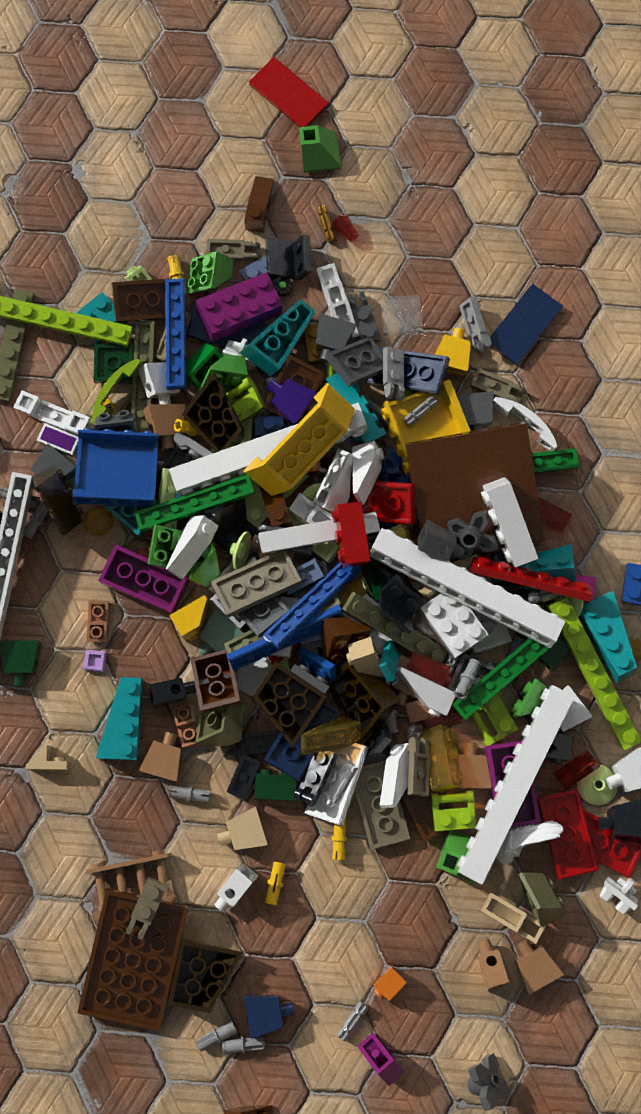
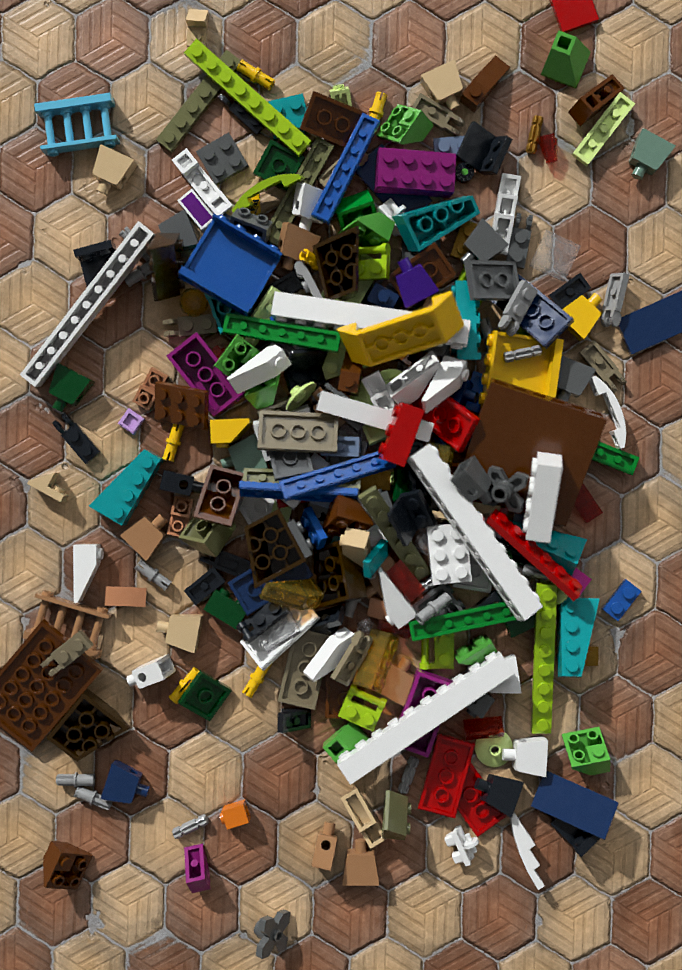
camera: 25 degrees right, 10 degrees up
white hair [496,821,564,865] -> none
none -> black hinge [52,412,101,464]
none -> white slope [73,544,104,603]
none -> nougat slope [104,586,147,607]
none -> reddish brown plate [155,381,209,430]
none -> yellow pin [162,423,185,462]
none -> dark tan hinge [163,314,218,337]
none -> dark green plate [178,670,232,722]
none -> dark grey plate [196,132,249,186]
none -> black hinge [218,94,265,136]
none -> yellow pin [237,59,275,91]
none -> black slope [277,708,311,733]
none -> light grey axle [398,756,419,794]
none -> tan torso [420,60,463,111]
none -> black plate [548,273,591,309]
none -> reddish brown slope [568,74,625,127]
none -> yellowish green plate [572,92,635,167]
none -> sand green torso [628,128,676,180]

